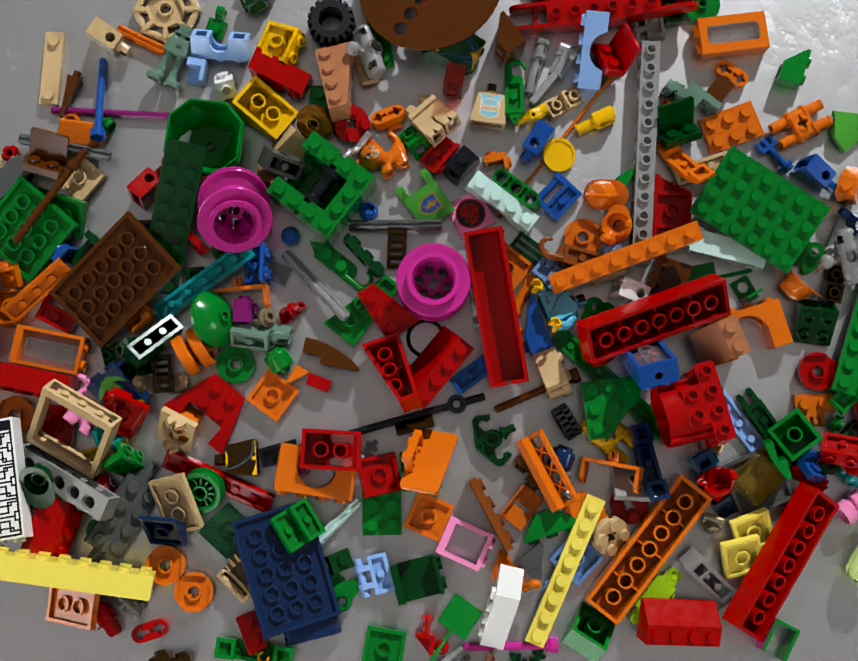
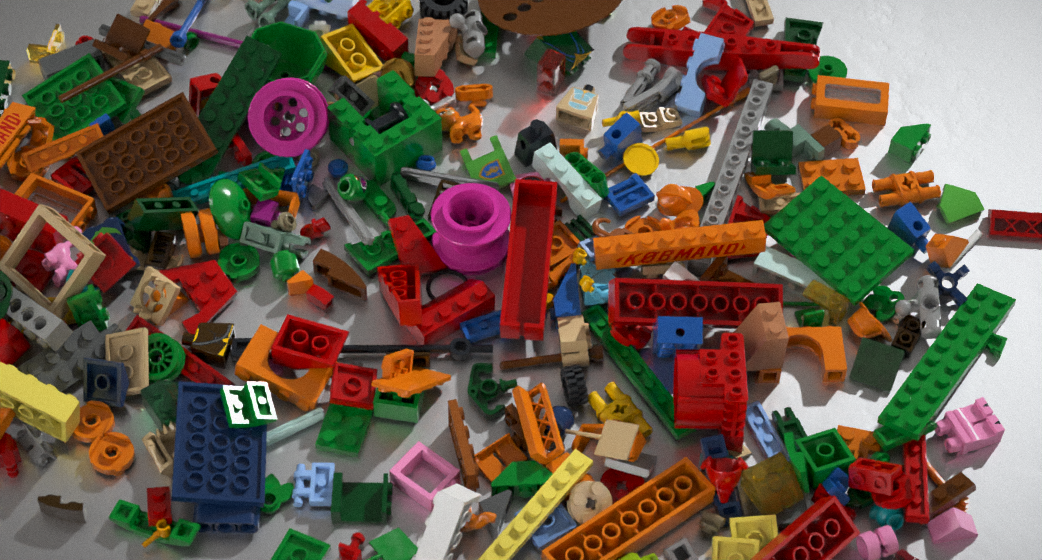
camera: 15 degrees right, 30 degrees down
red beam [131,618,170,643] -> none
orange plate [246,368,300,422] -> none
dark green bracket [325,548,354,576] -> none
green bracket [398,126,430,161] -> none
orange plate [403,492,455,542] -> none
tan hips [405,93,461,148] -> none
red bracket [418,137,460,177] -> none
reddish brown slope [494,11,526,65] -> none
green plate [504,59,527,126] -> none
green plate [580,376,641,441] -> none
dark blue slope [630,422,671,502] -> none
blue hinge [754,134,794,174] -> none
red plate [797,352,837,391] -> none
none -> green slope [237,162,285,201]
none -> green head [338,174,368,202]
none -> tan piece [565,420,640,461]
none -> dark tan plate [758,65,779,86]
none -> clear yellow bracket [802,280,850,327]

